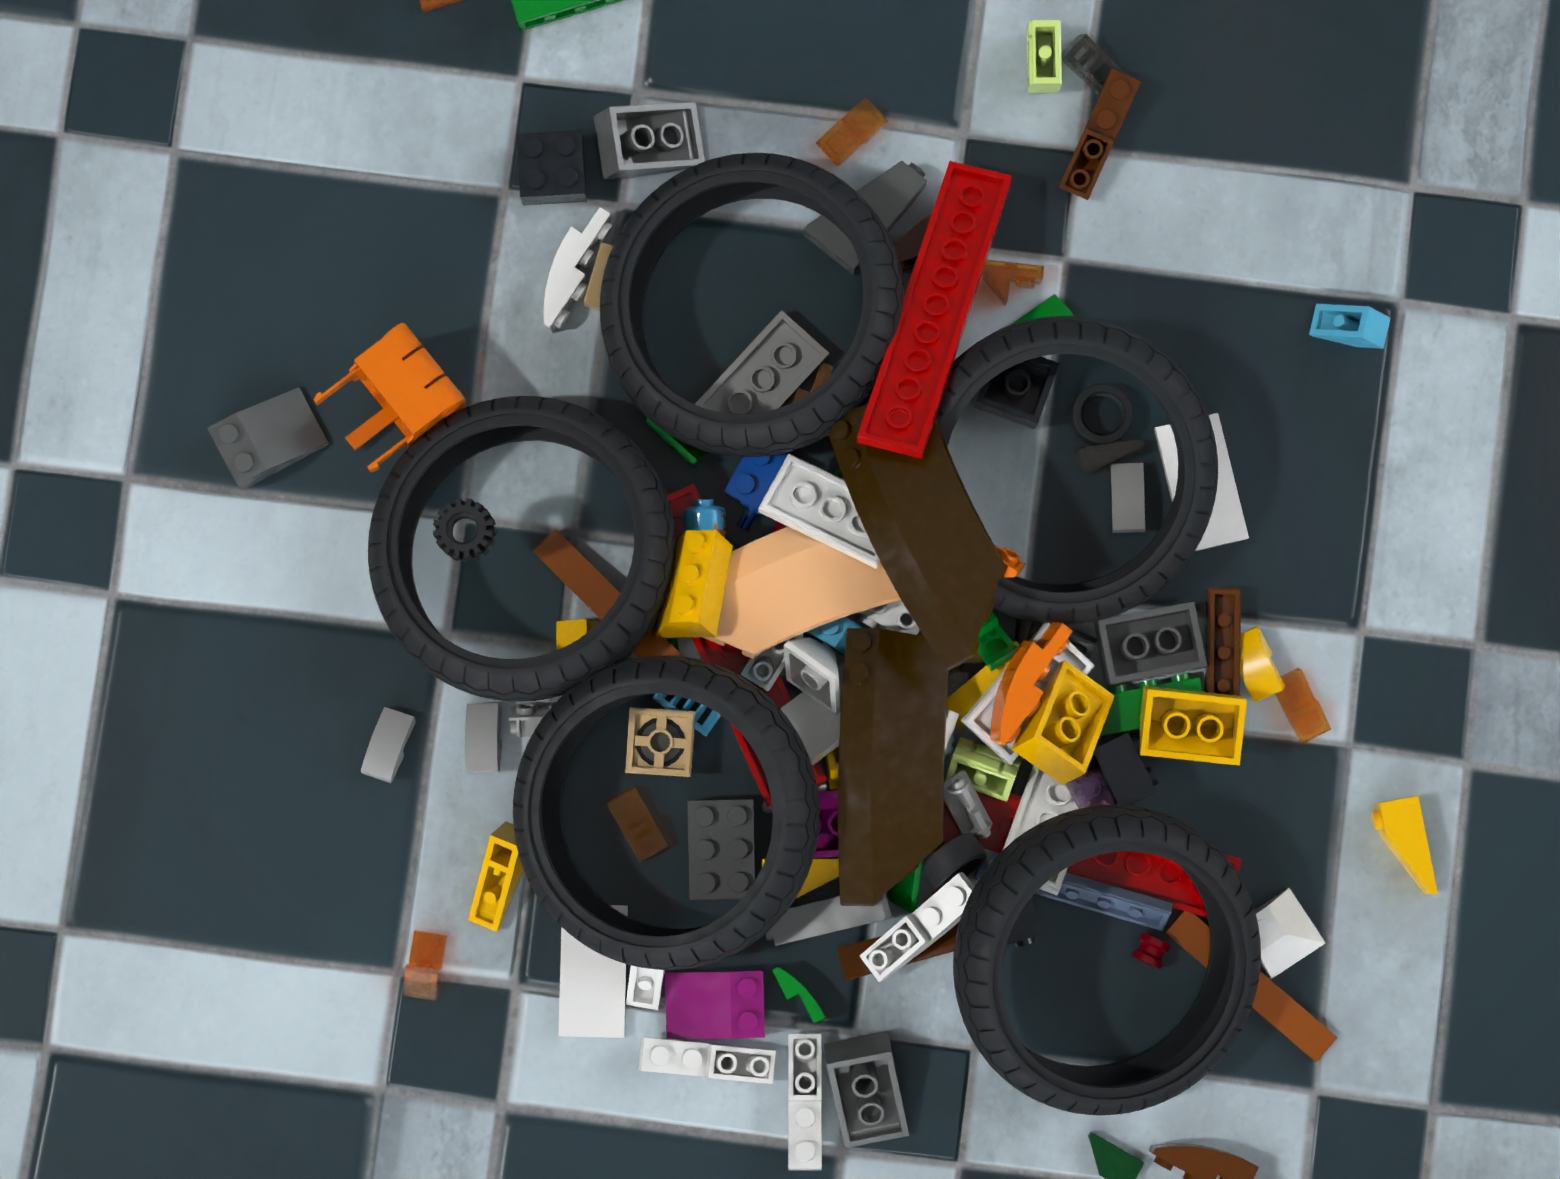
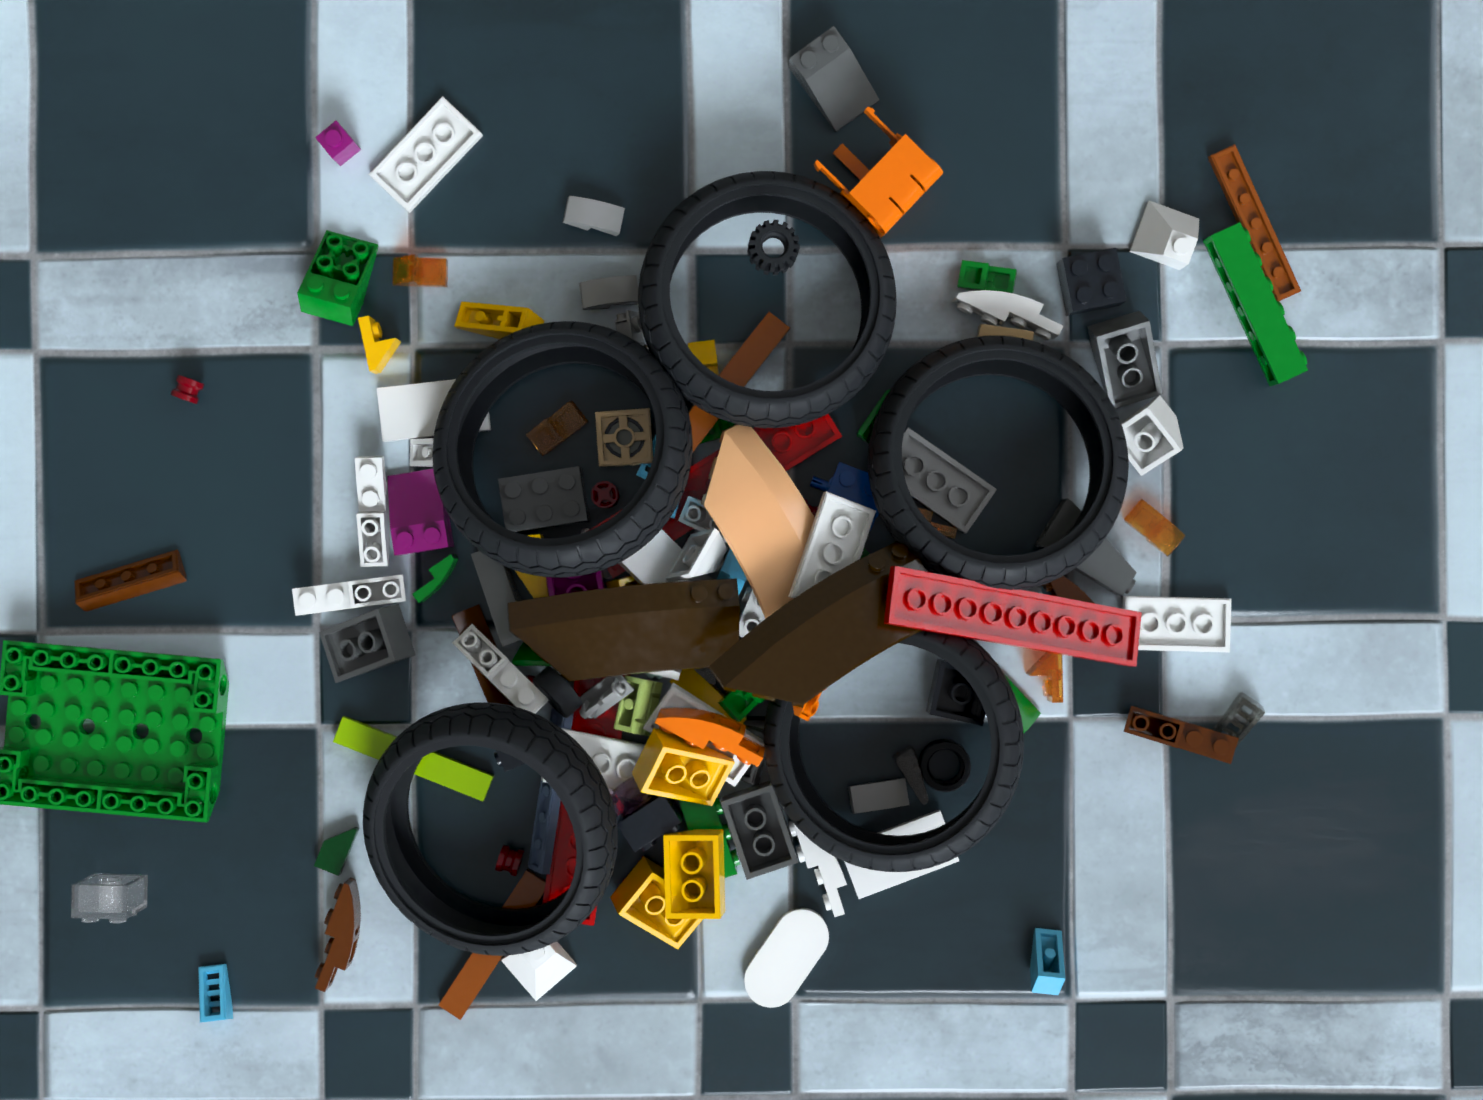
camera: 85 degrees right, 5 degrees up
yellow slope [655,530,733,638] -> none
dark azure head [683,499,726,537] -> none
yellowish green brick [1026,20,1062,93] -> none
reddish brown slope [1205,588,1241,696] -> none
yellow slope [1240,626,1285,702] -> none
clear orange slope [1275,668,1331,744] -> none
yellow slope [1371,796,1438,895] -> none
none -> green slope [297,230,379,326]
none -> magenta brick [315,121,361,166]
none -> lime tile [333,716,494,801]
none -> yellow slope [358,316,401,374]
none -> white tile [369,96,483,213]
none -> dark red wheel [591,481,619,509]
none -> yellow slope [610,856,703,949]
none -> white tile [744,908,829,1008]
none -> white slope [787,820,847,917]
none -> green slope [957,260,1017,293]
none -> white slope [1121,395,1184,476]
none -> white tile [1121,596,1231,652]
none -> white slope [1129,201,1199,270]

